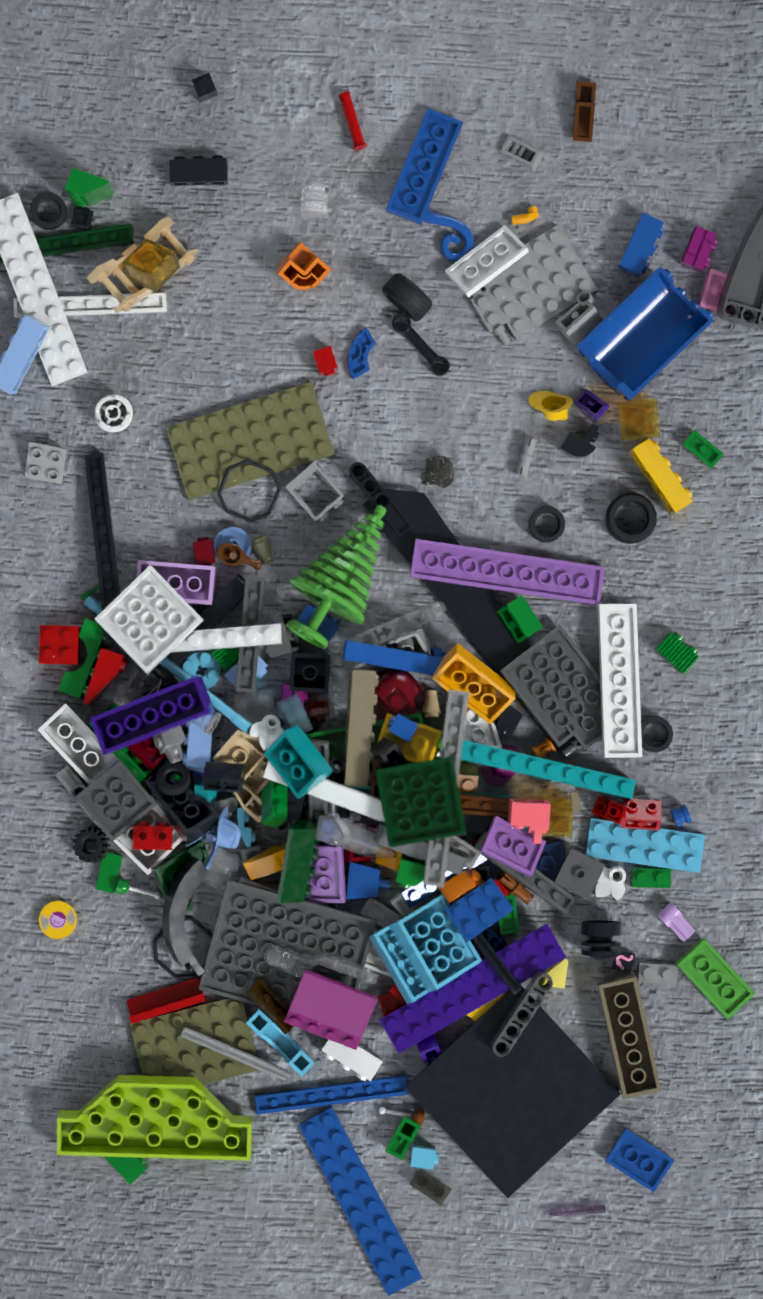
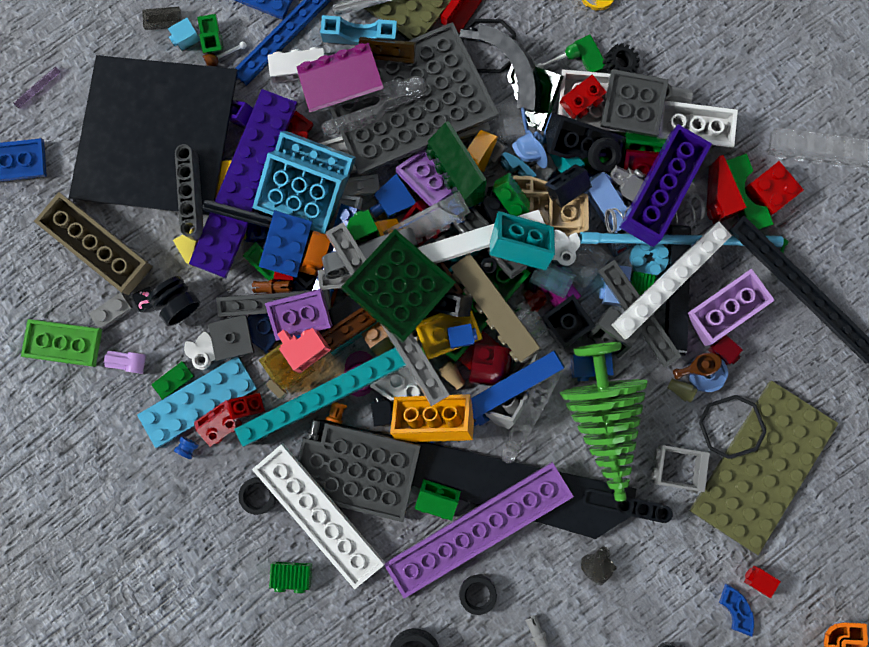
camera: 145 degrees right, 5 degrees down
white plate [95,565,203,674] -> none

